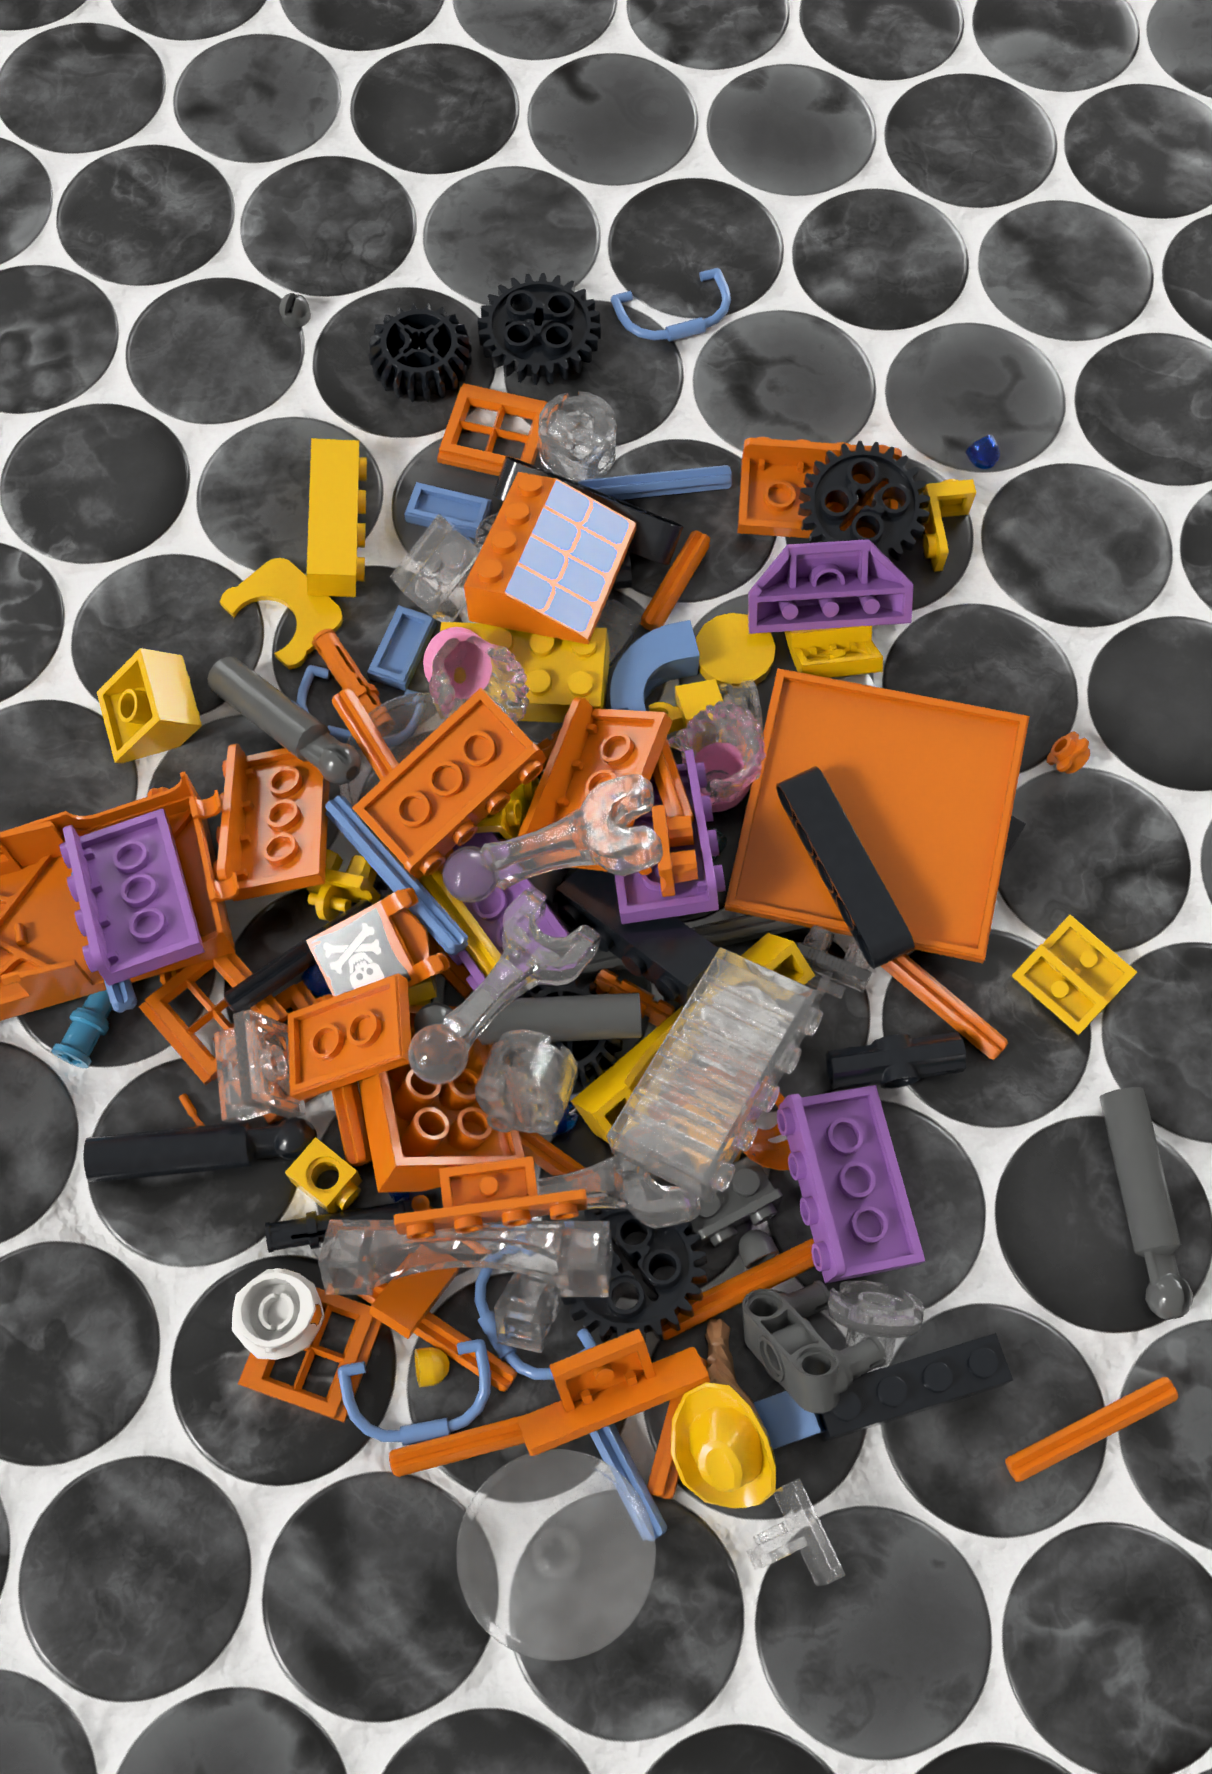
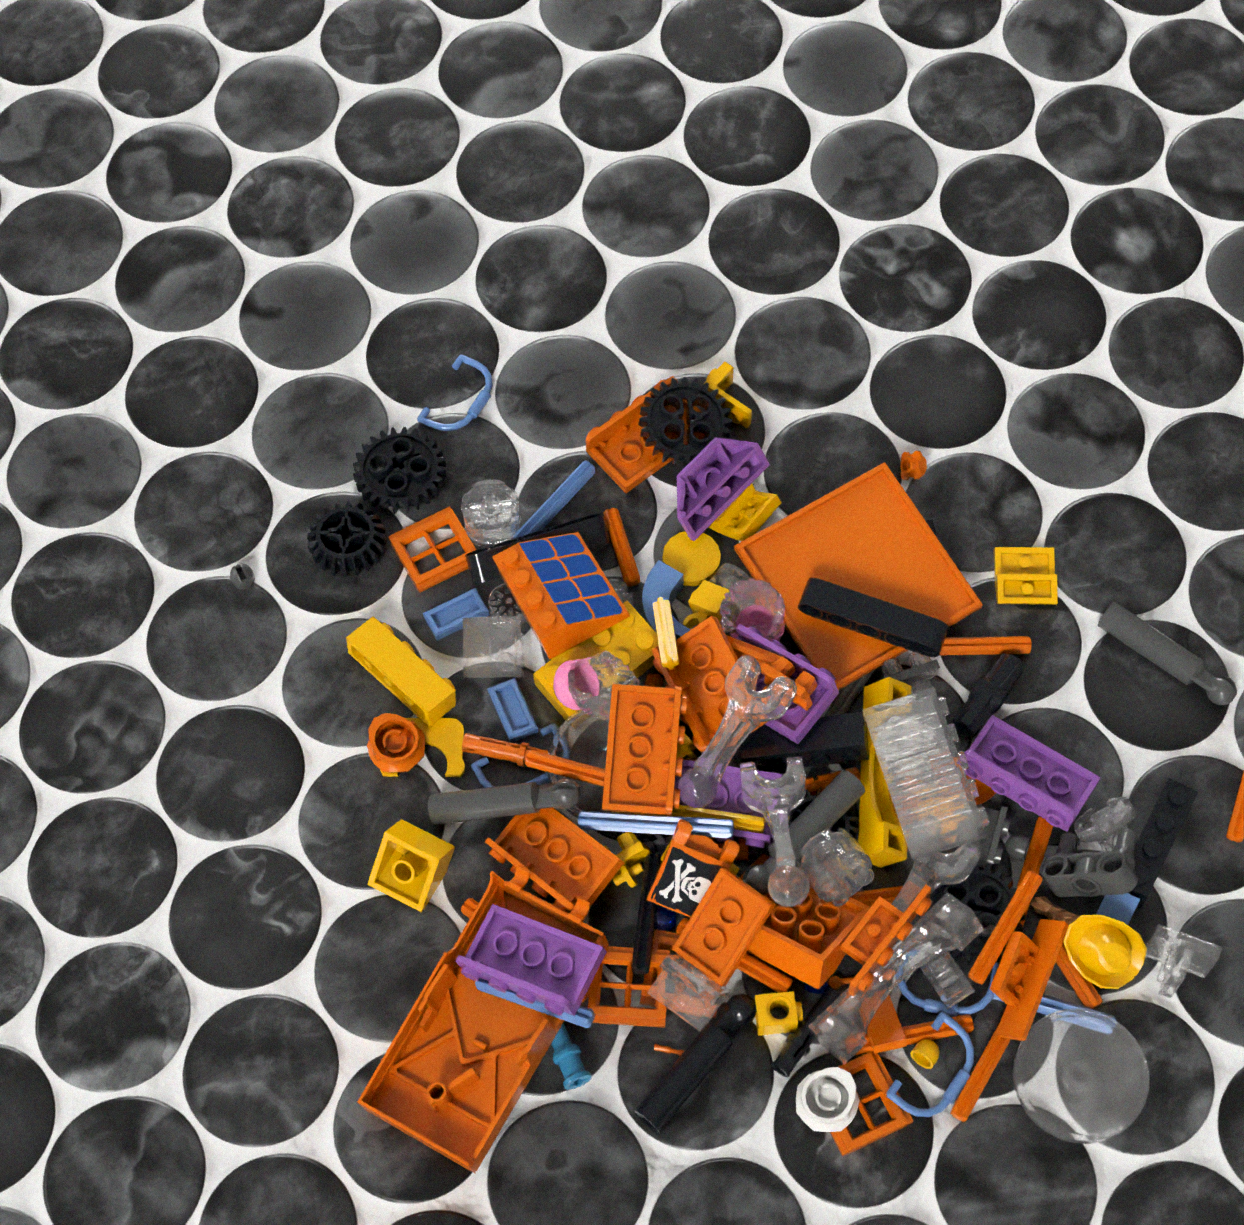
camera: 40 degrees left, 5 degrees down
clear blue hinge [965,435,1001,470] -> none
none -> orange hat [367,713,425,773]
none -> yellow axle [653,597,679,670]
none -> orange axle [968,871,1042,984]

